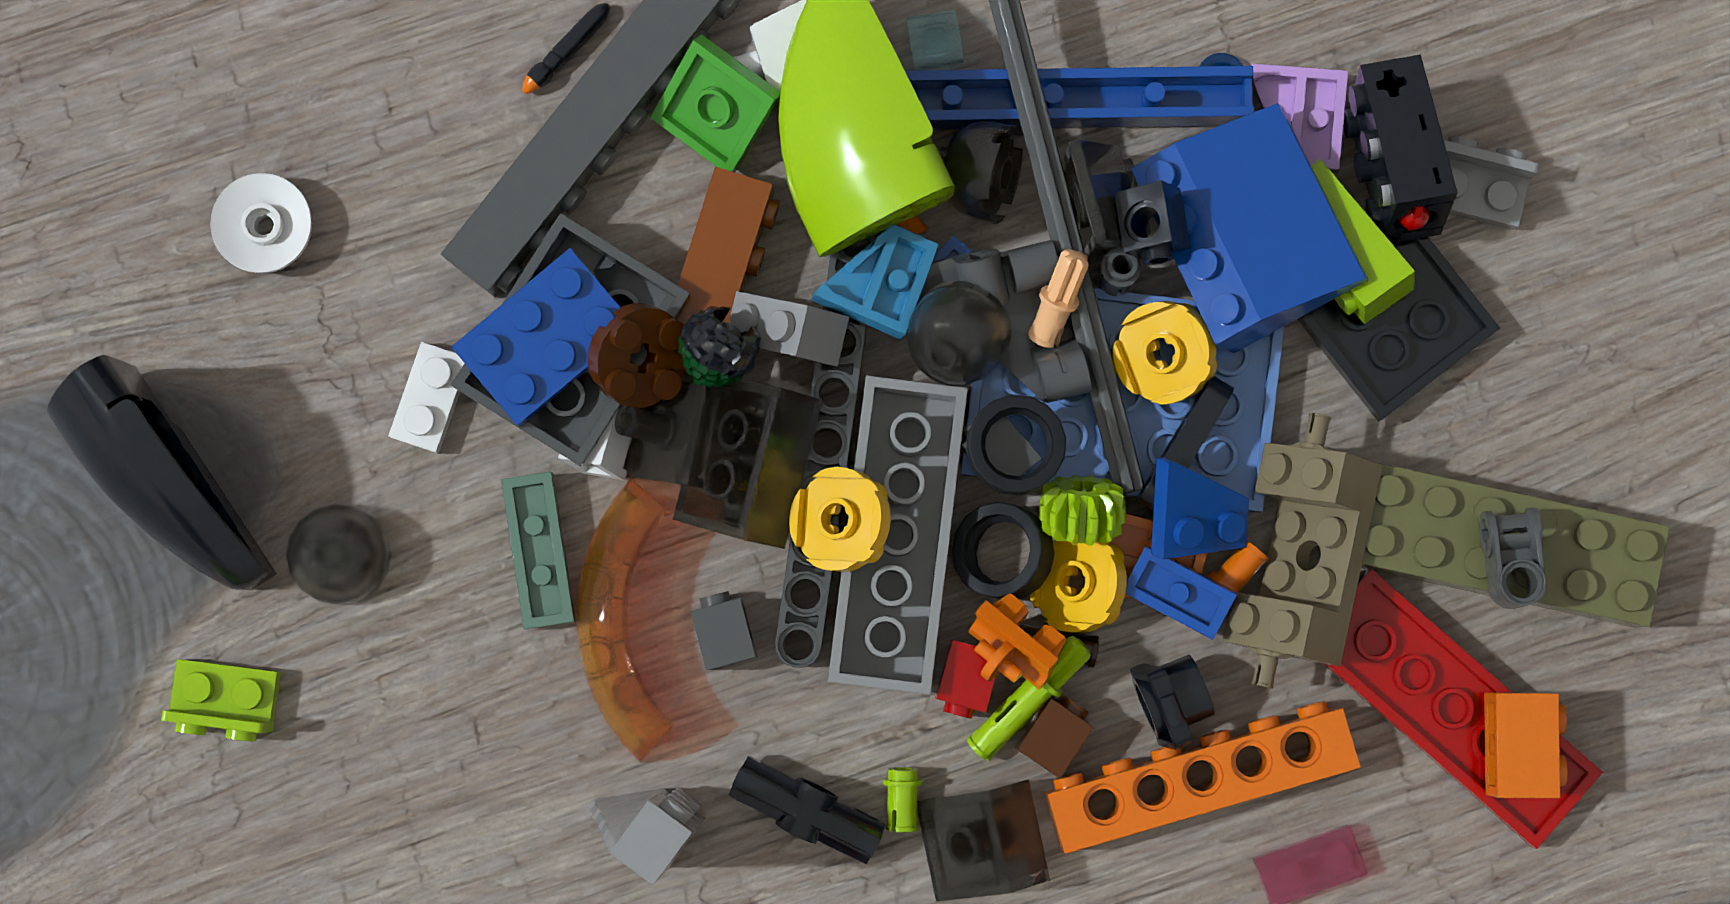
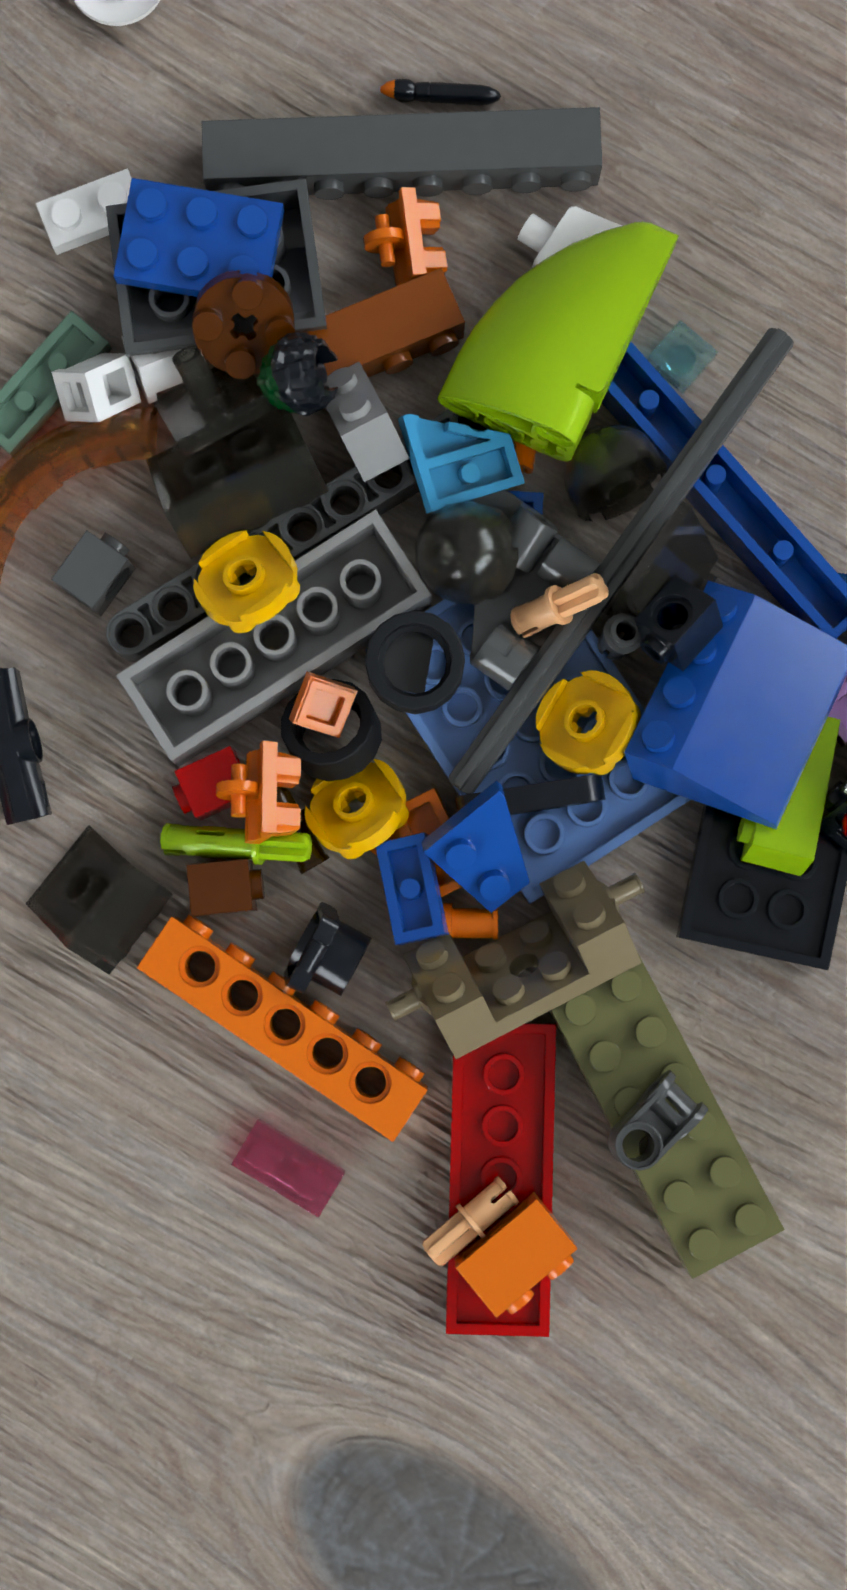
camera: 50 degrees right, 0 degrees up
bright green plate [650,35,780,172] -> none
lime pin [883,767,923,832] -> none
lime gear [1039,474,1126,546] -> none
none -> white brick [51,353,141,423]
none -> orange tile [289,671,358,738]
none -> orange hips [363,187,448,286]
none -> light nougat axle [422,1176,519,1266]

